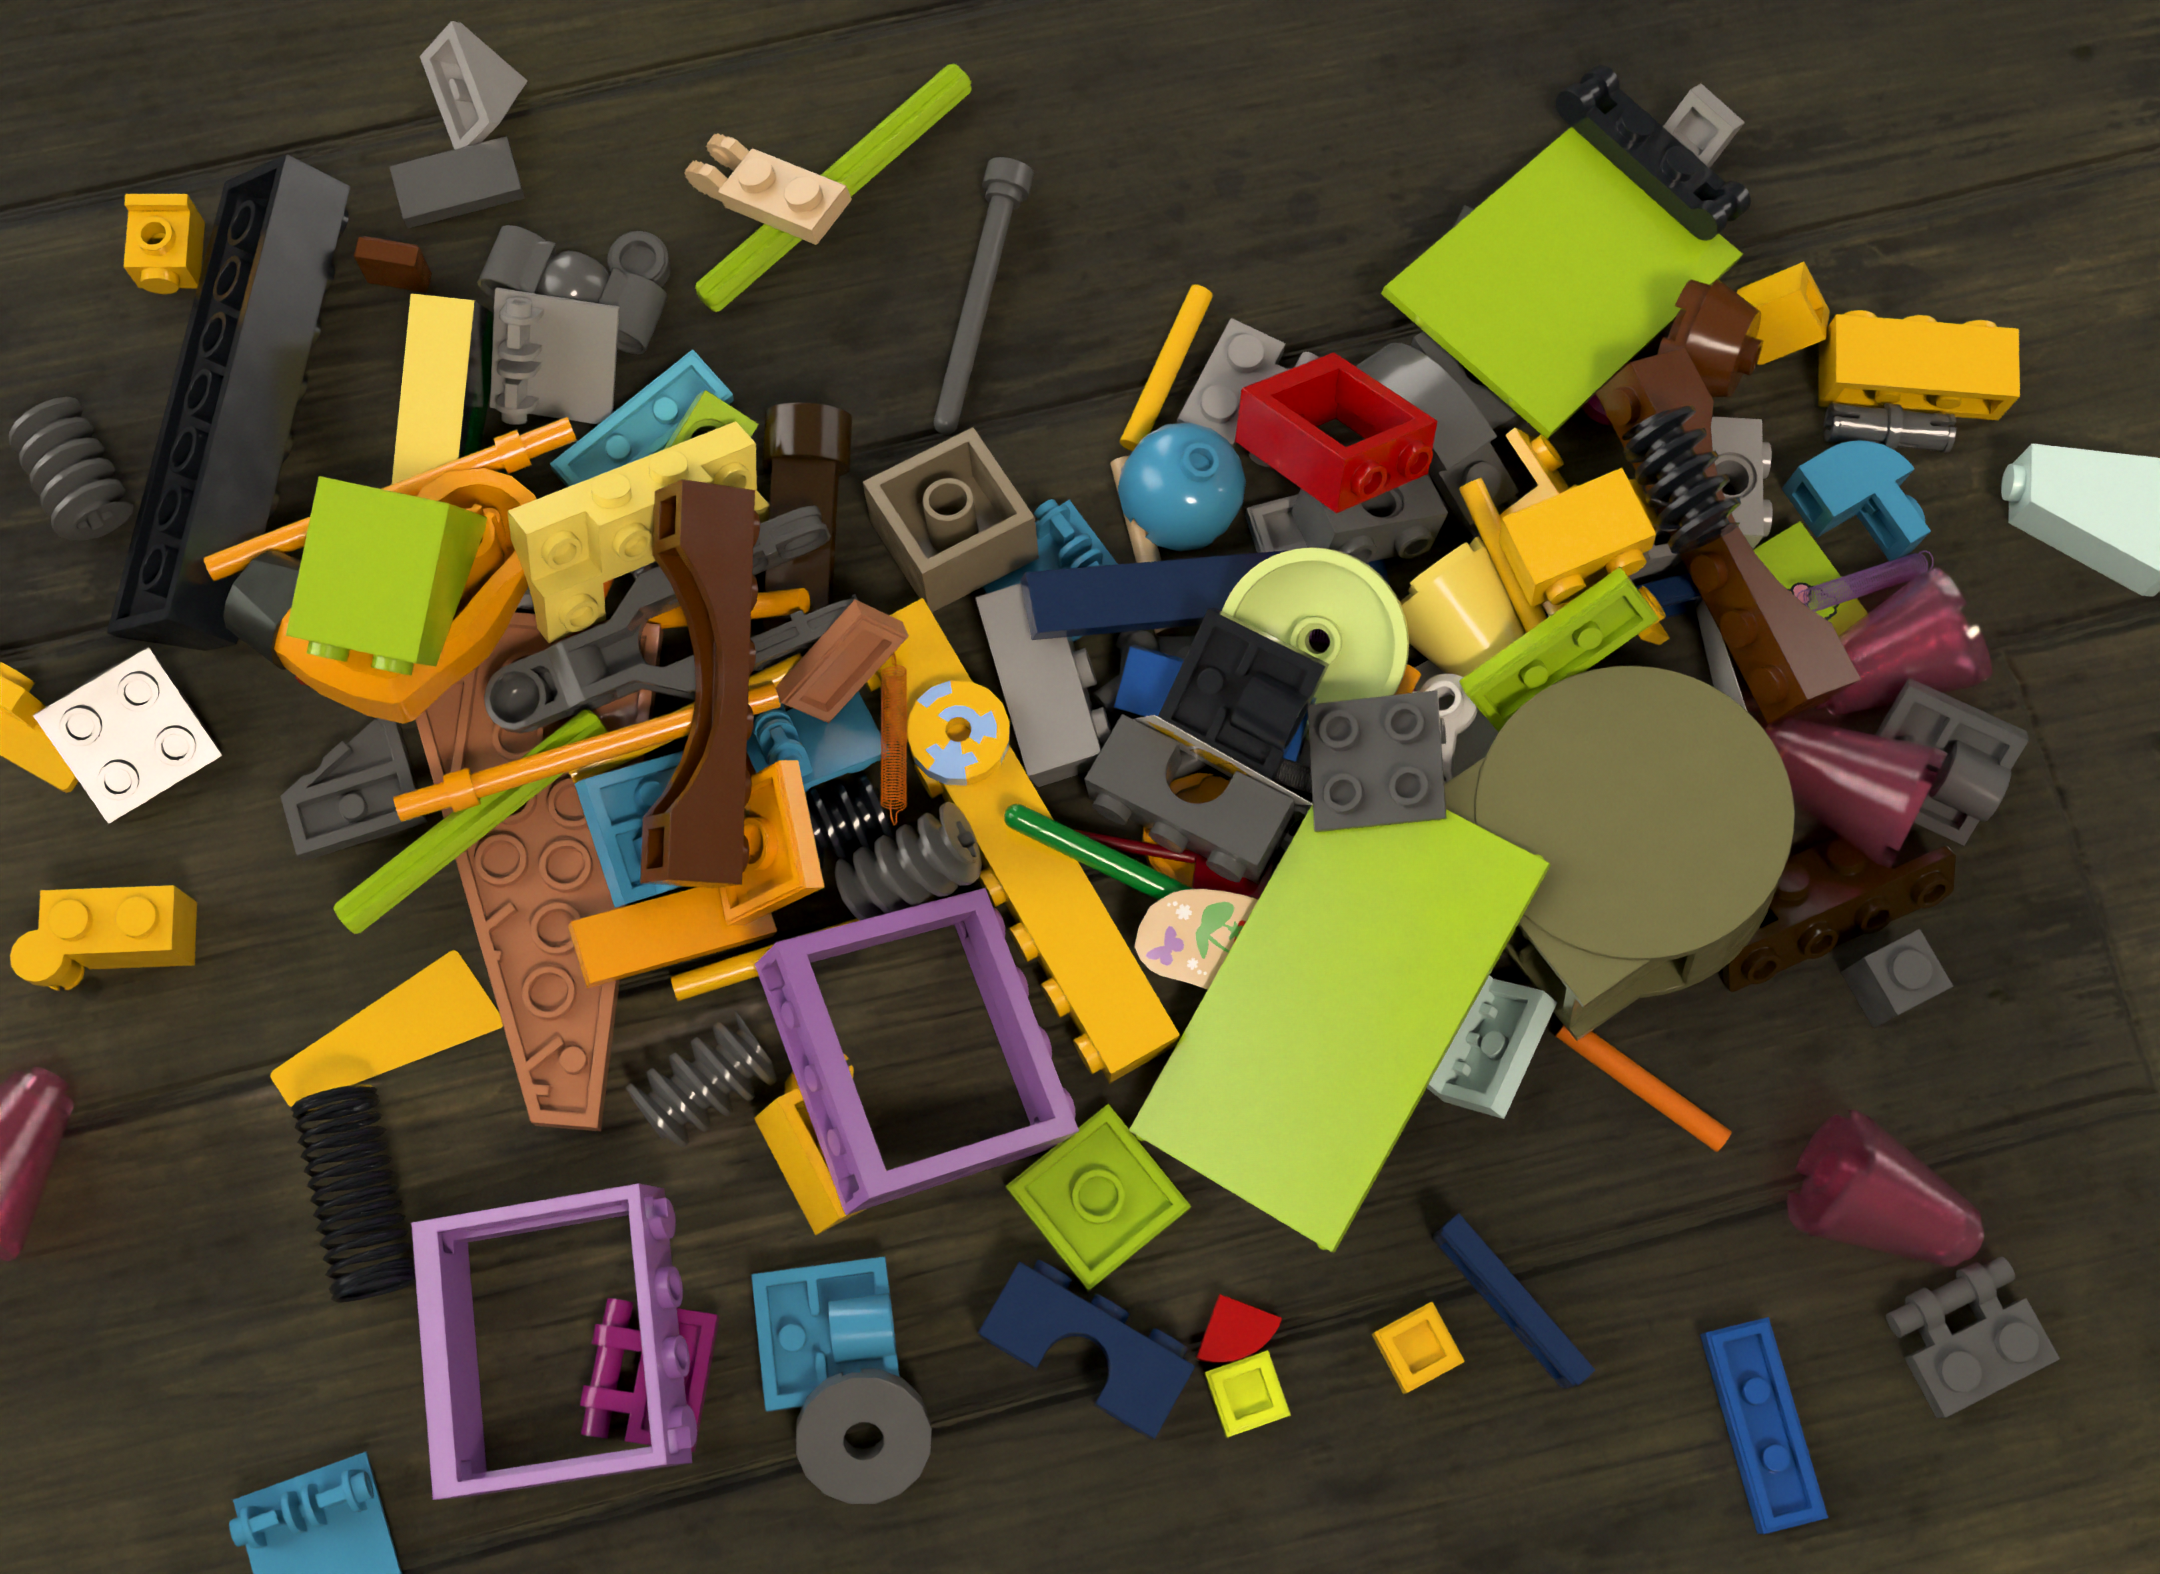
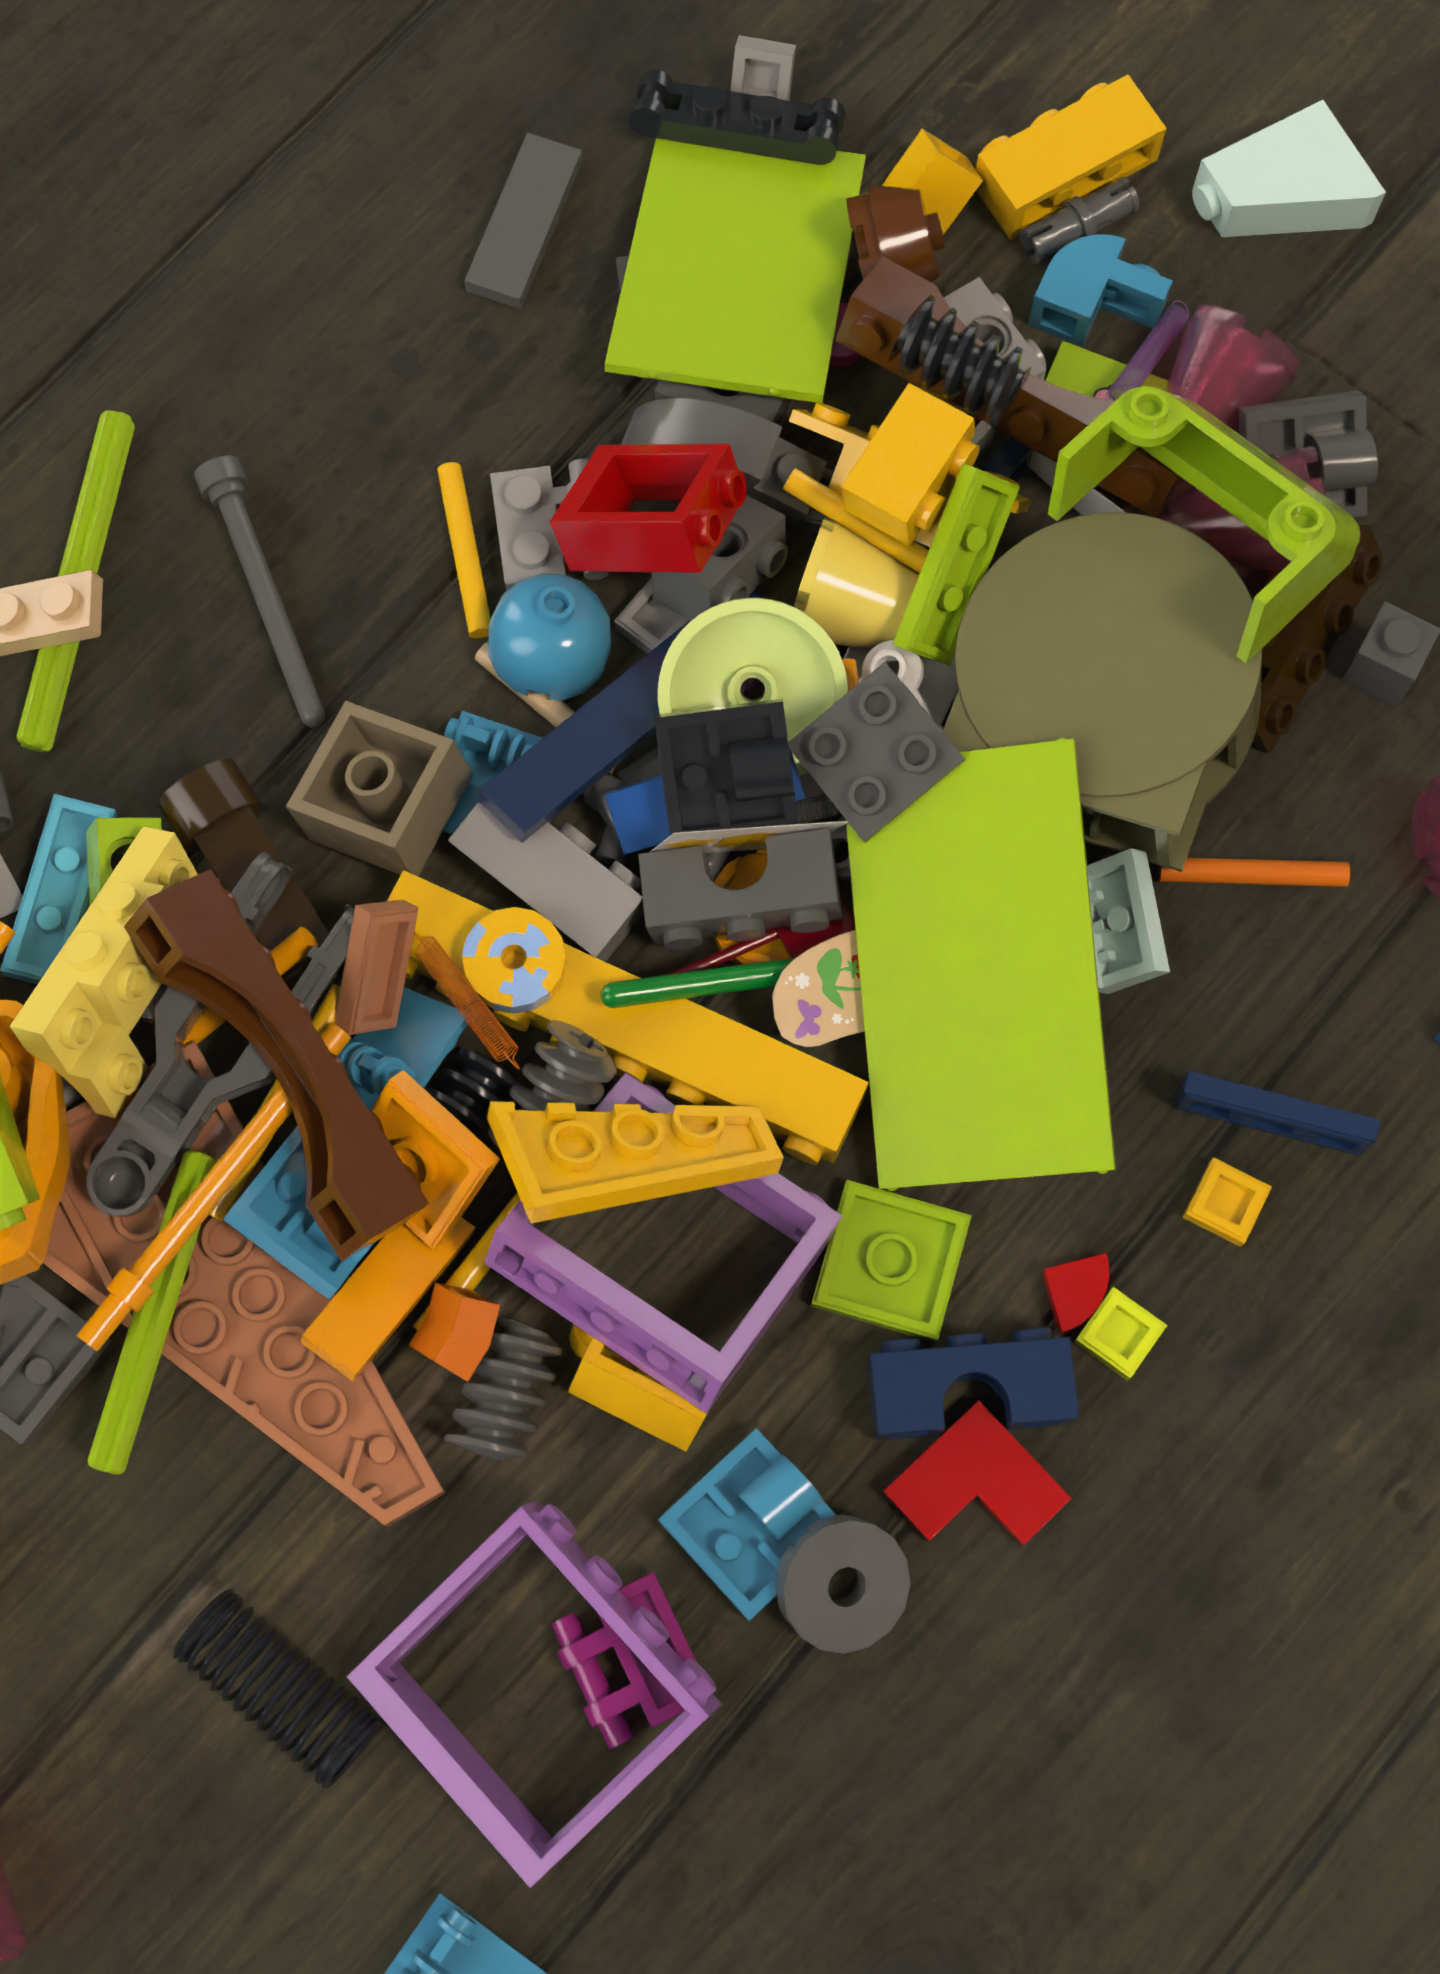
camera: 30 degrees left, 0 degrees up
yellow sticker [270,950,503,1107] -> none
none -> orange piece [409,1282,500,1382]
none -> dark grey tile [464,132,583,309]
none -> yellow wing [487,1101,784,1223]
none -> red tile [882,1401,1072,1546]
none -> lime windscreen [1048,386,1360,664]

